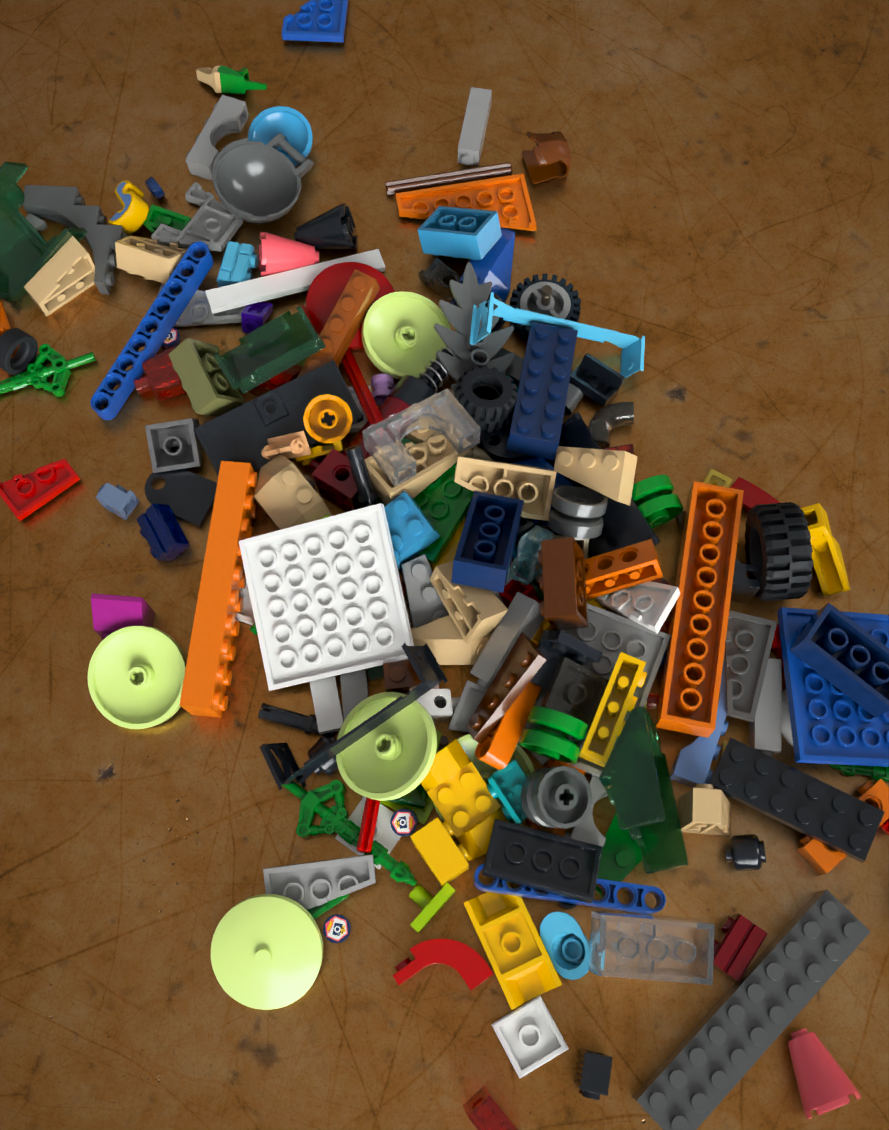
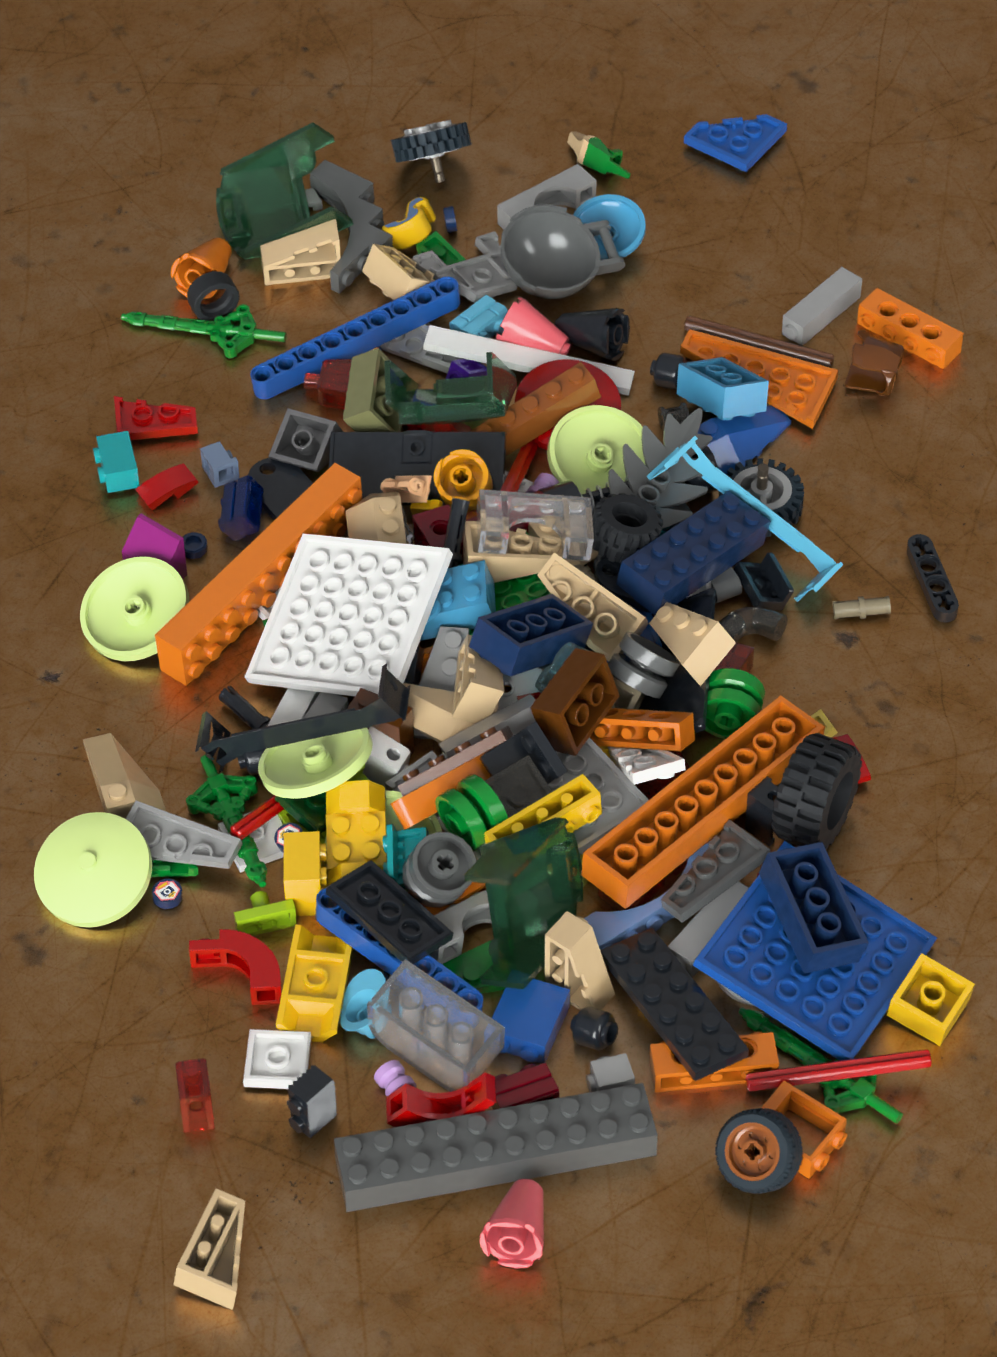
camera: 30 degrees right, 20 degrees down
yellow arch [800,503,850,597] -> none
none -> tan wedge [83,733,166,819]
none -> teal brick [93,431,139,493]
none -> red slope [135,463,199,511]
none -> dark blue tile [183,532,208,559]
none -> lavender wheel [374,1060,416,1096]
none -> red arch [386,1072,496,1127]
none -> black wheel [391,120,472,183]
none -> blue brick [487,972,570,1064]
none -> light grey brick [586,1053,635,1092]
none -> black head [650,353,687,389]
none -> dark tan pin [833,596,891,619]
none -> orange brick [857,288,964,369]
none -> black beam [907,534,959,622]

